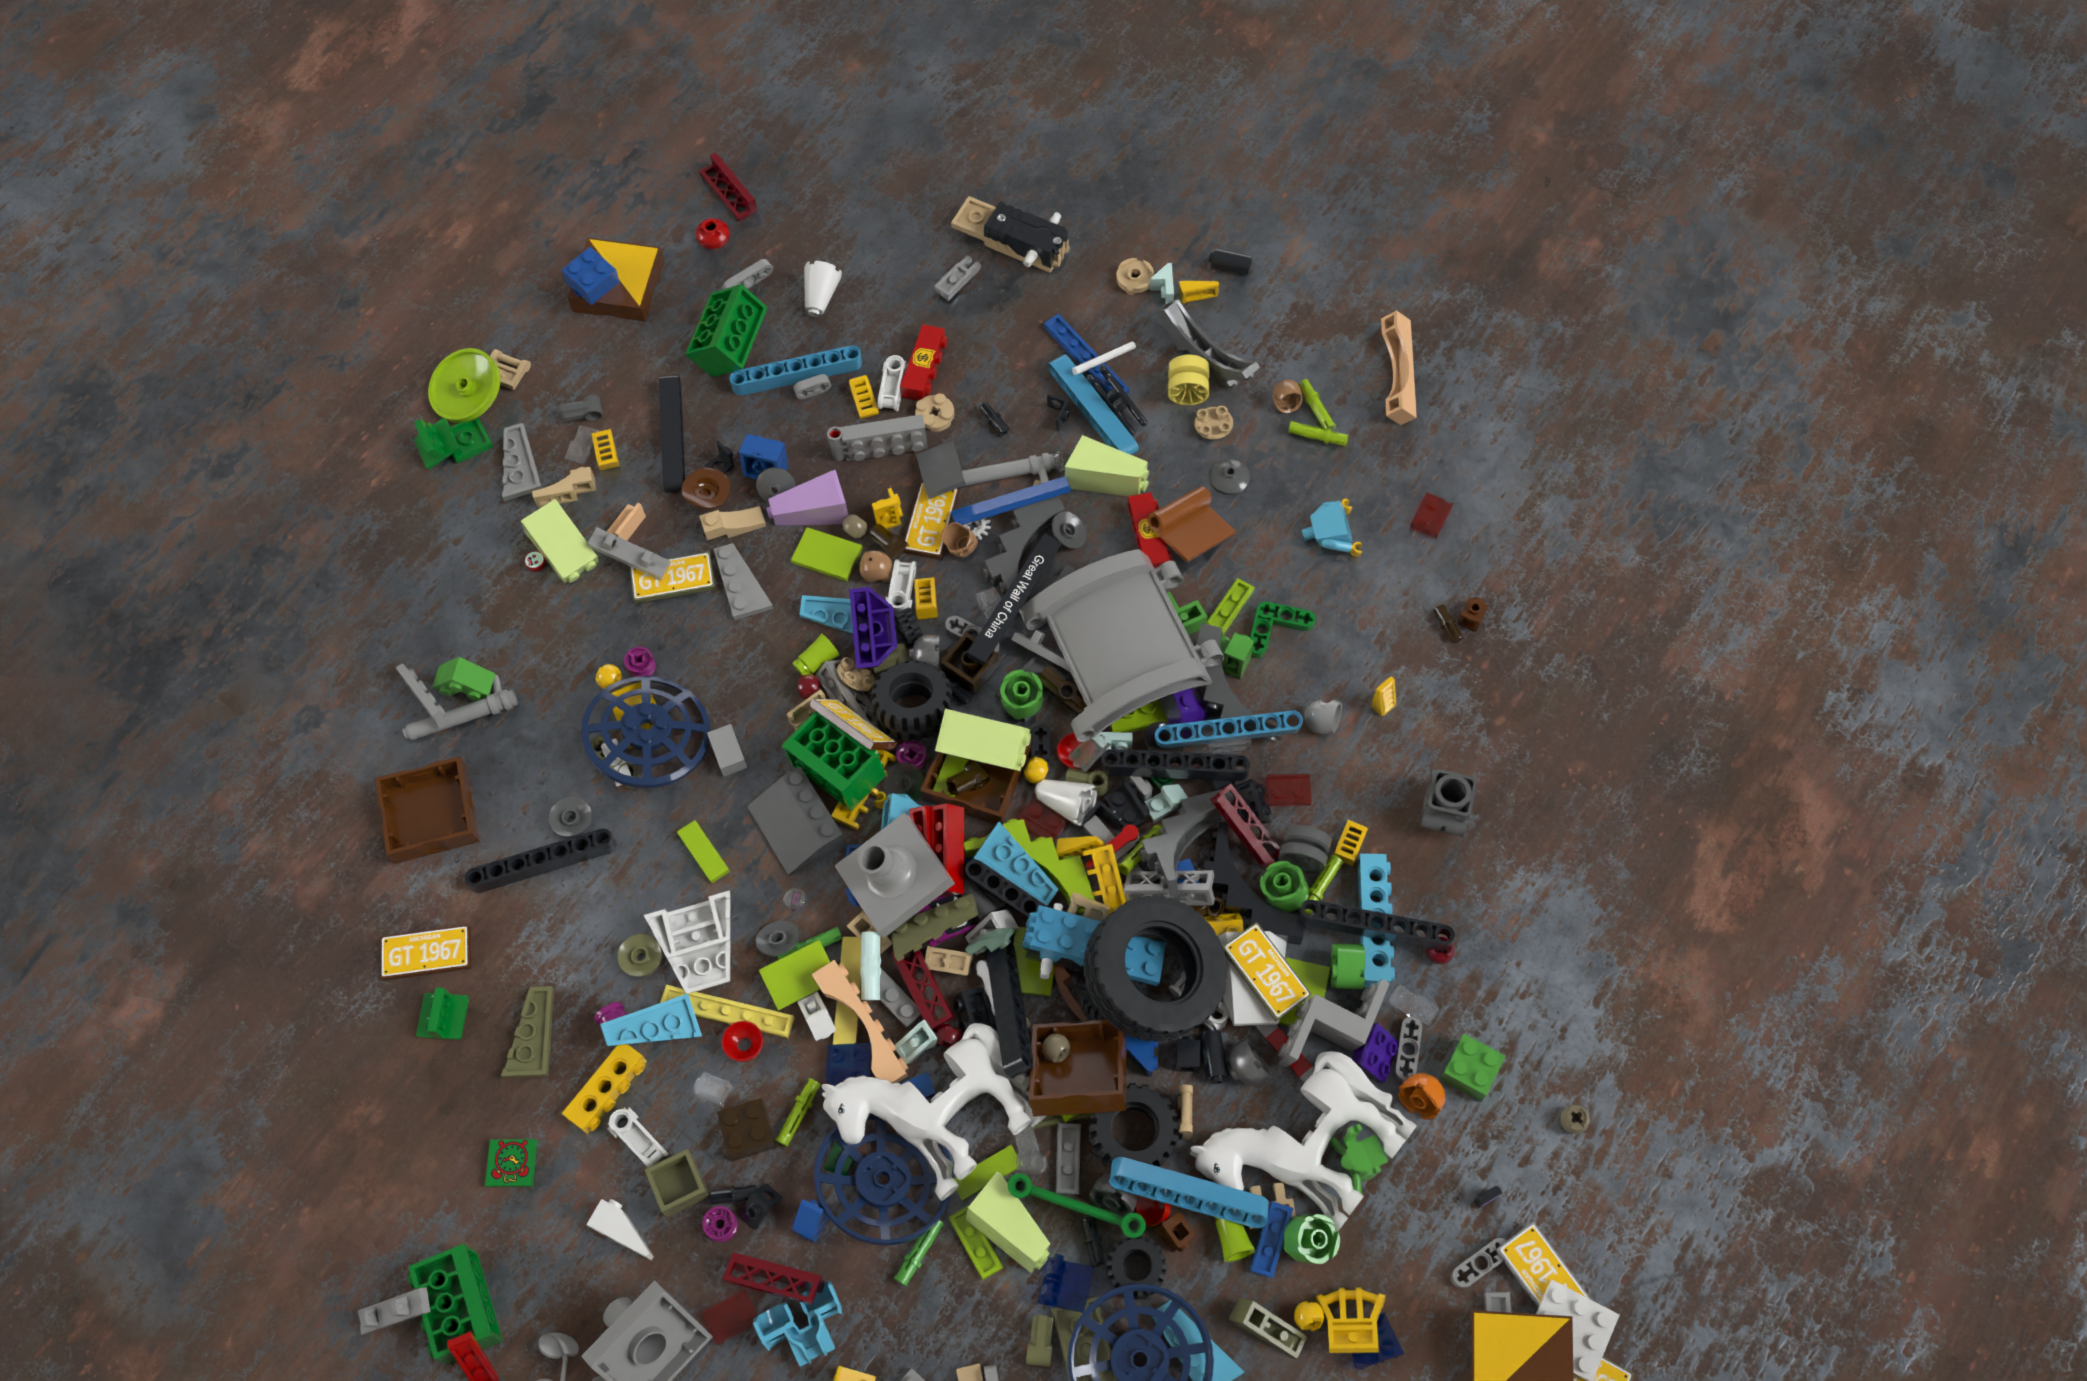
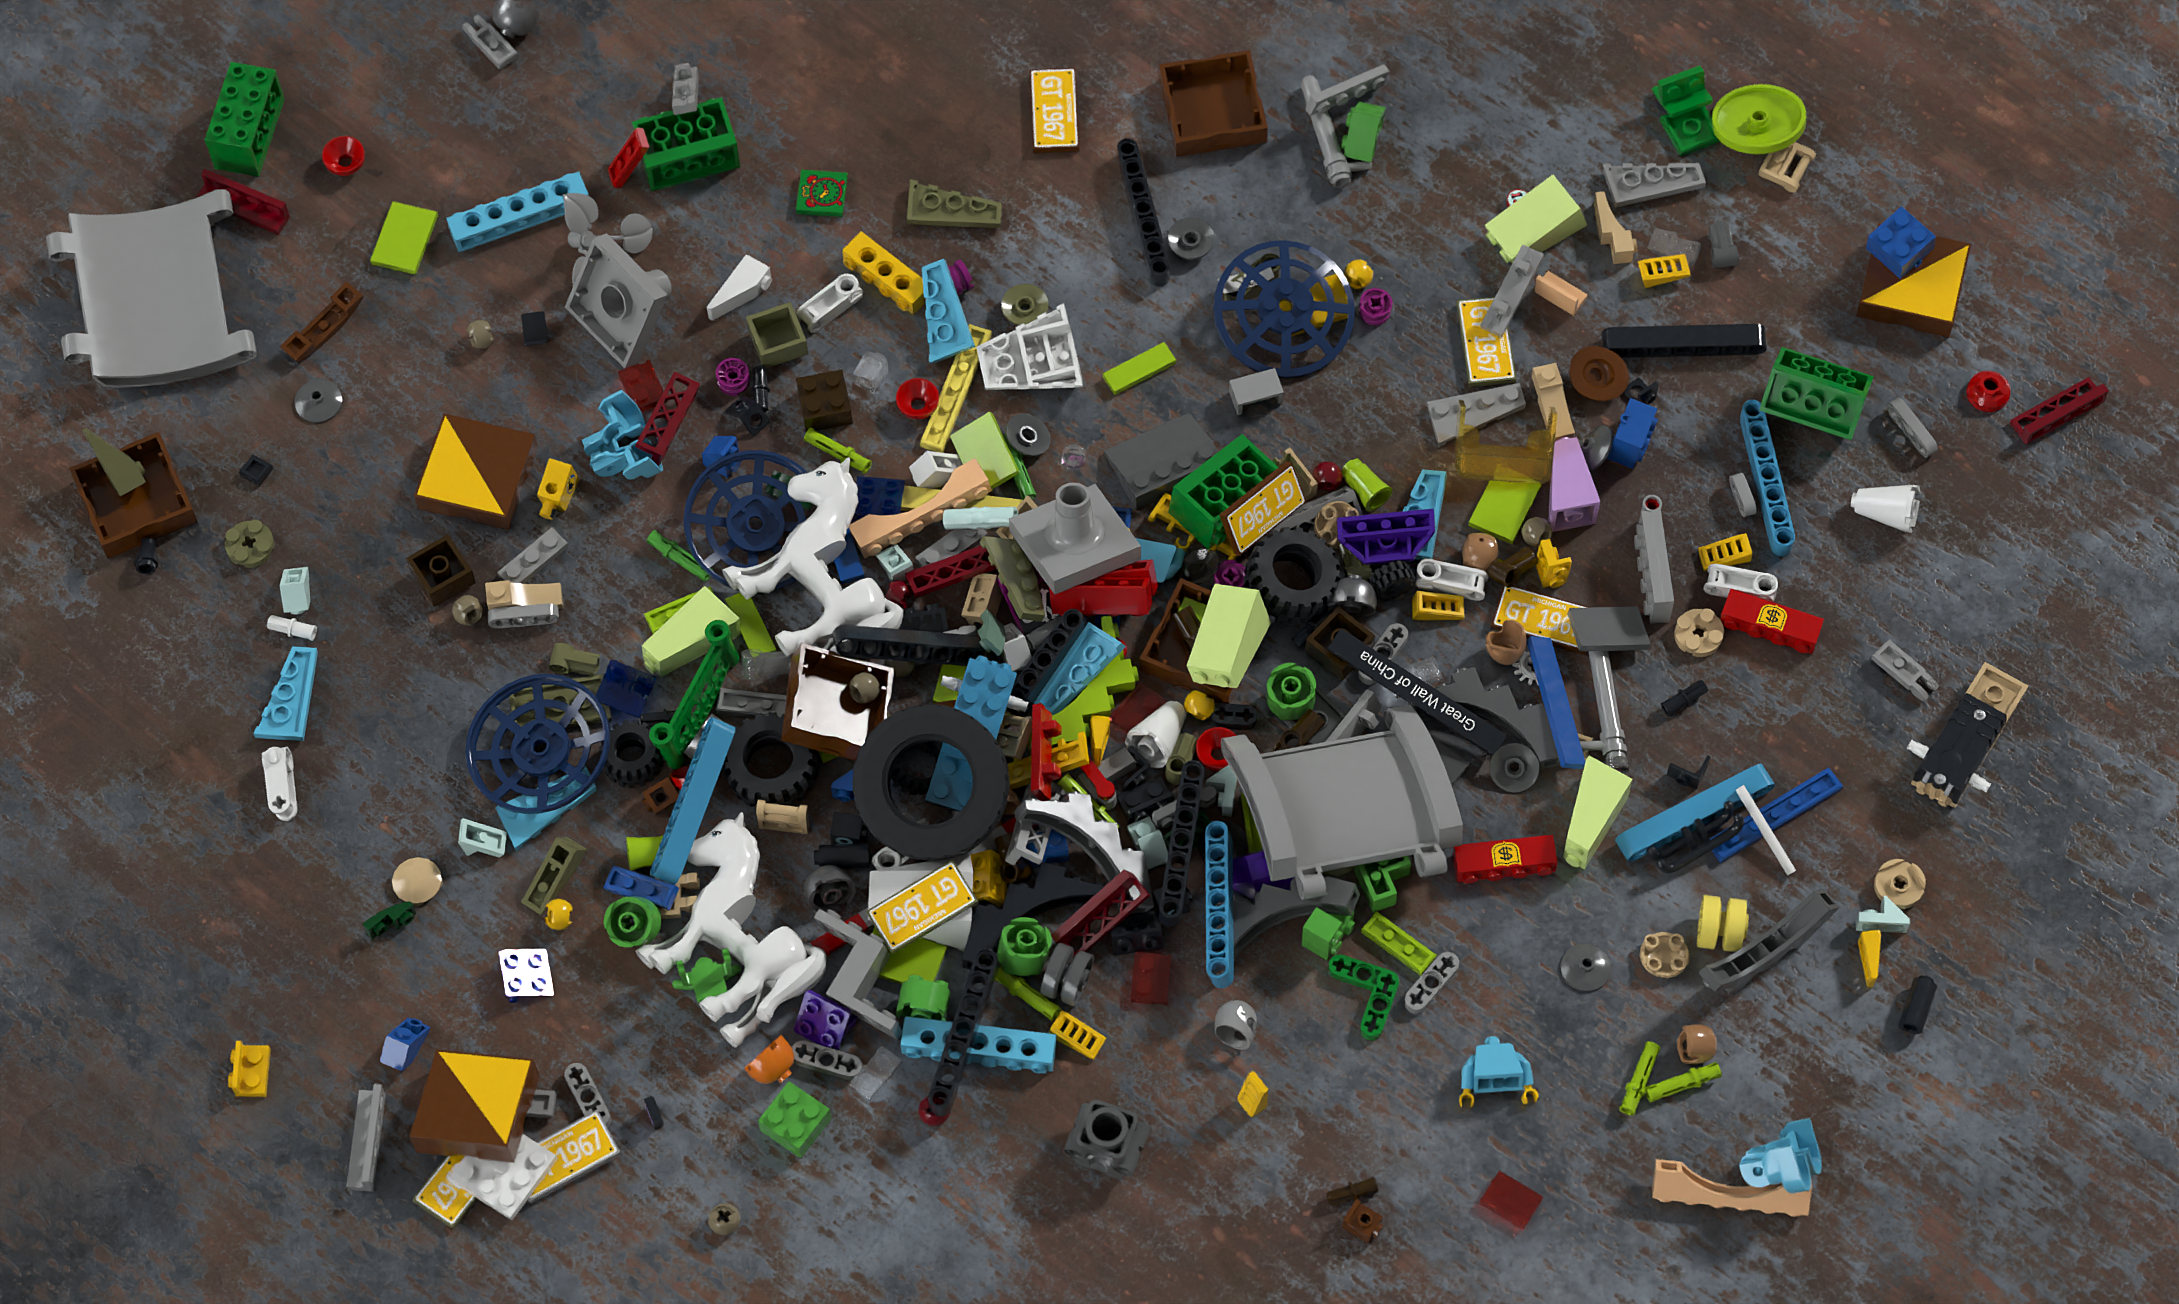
camera: 95 degrees right, 0 degrees up
green bracket [416,987,469,1040] -> none
clear piece [1068,734,1111,772] -> none
dark orange door [1148,486,1236,562] -> none
yellow plate [1316,1287,1386,1353] -> none
none -> red hinge [1031,703,1062,801]
none -> light grey beam [1404,952,1459,1014]
none -> clear yellow windscreen [1455,400,1558,484]
none -> medium azure piece [1739,1118,1822,1194]

